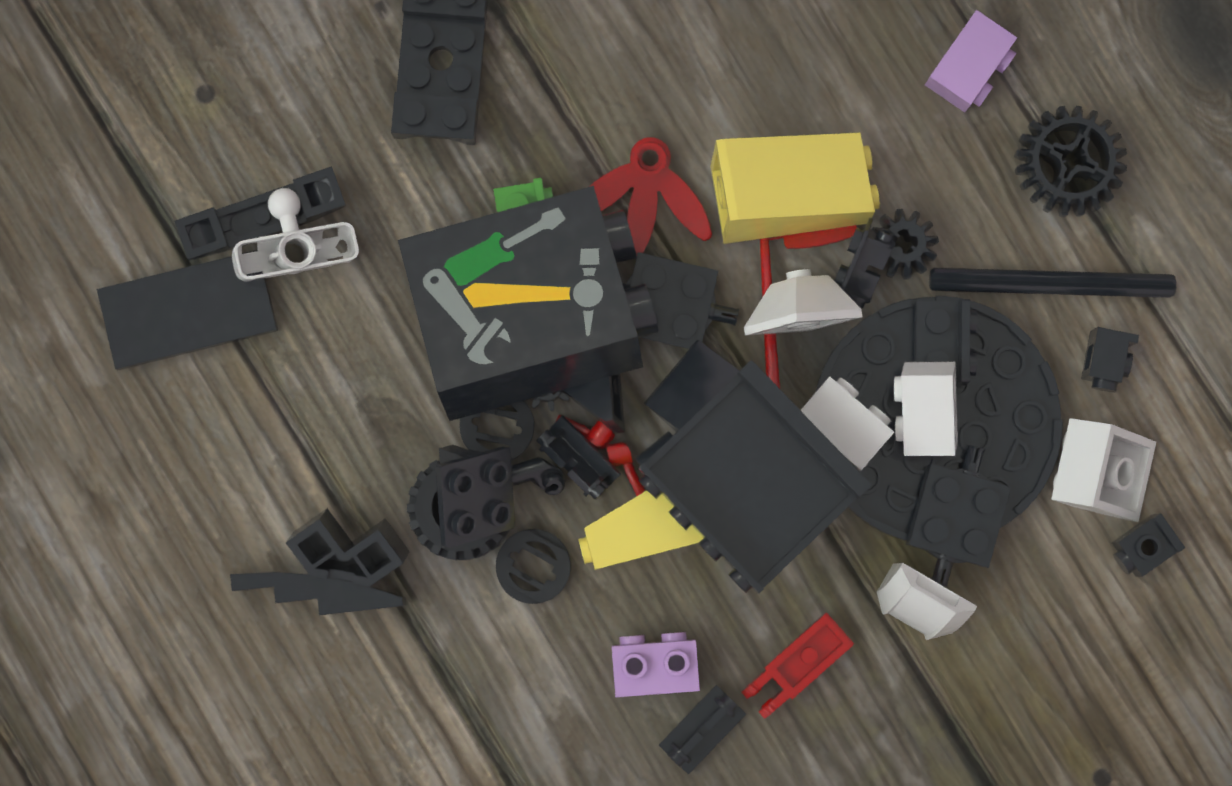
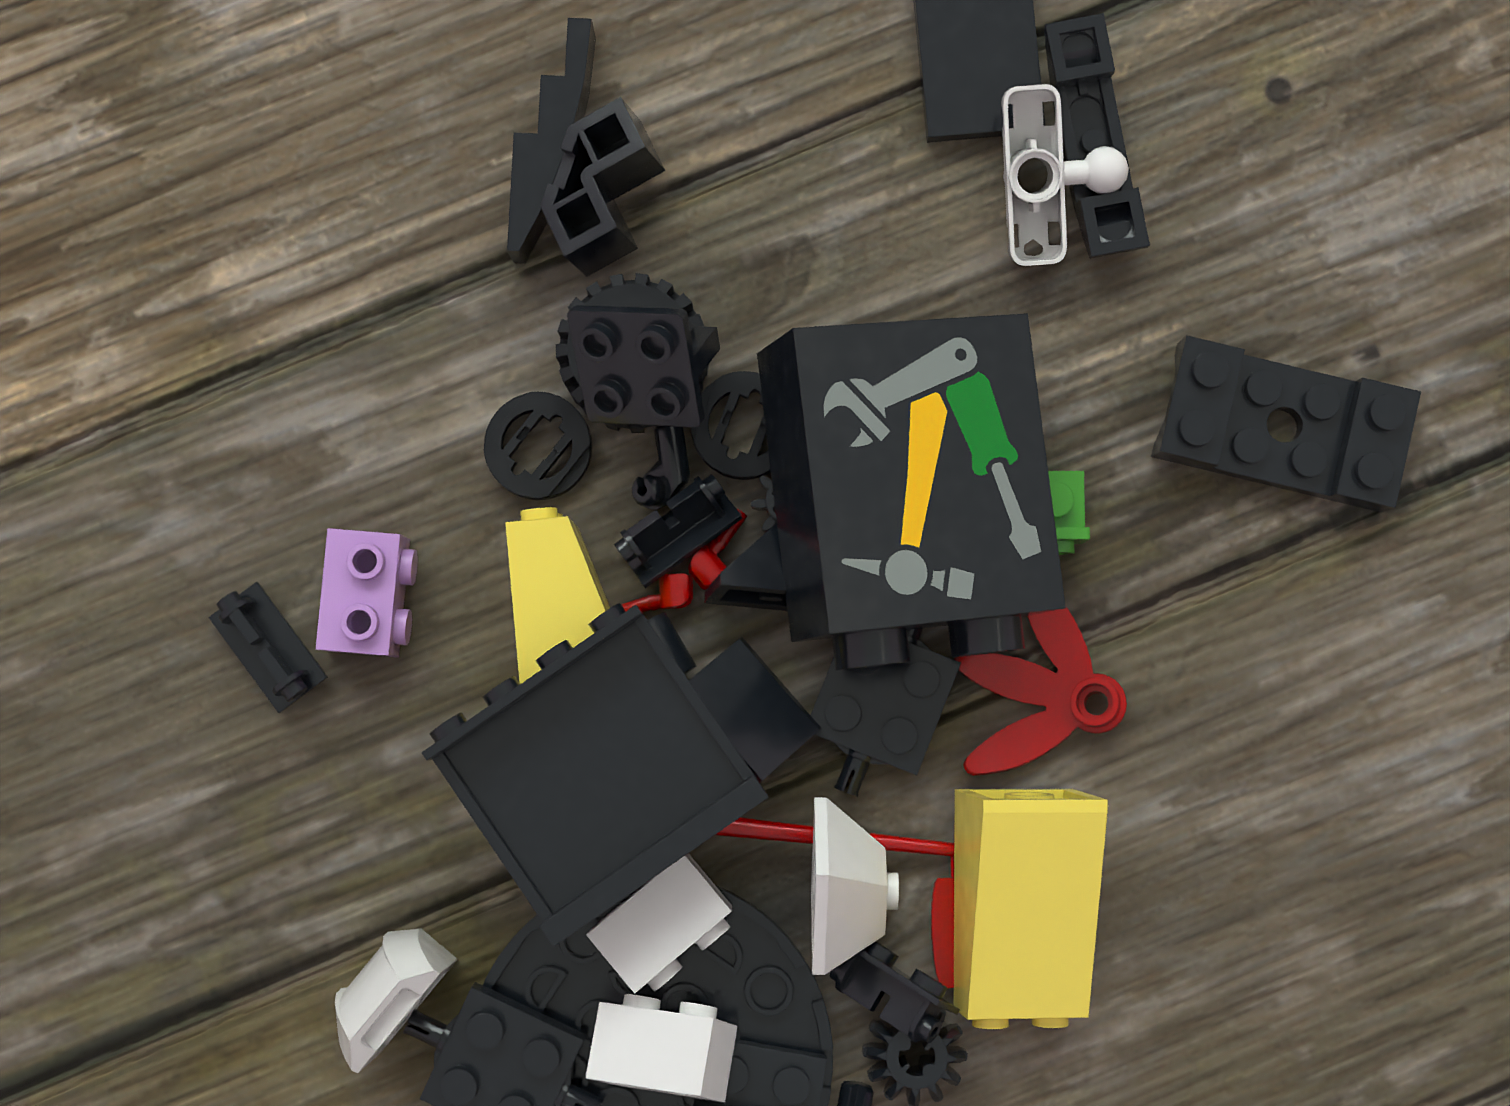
camera: 100 degrees right, 0 degrees up
red hinge [741,612,854,719] -> none

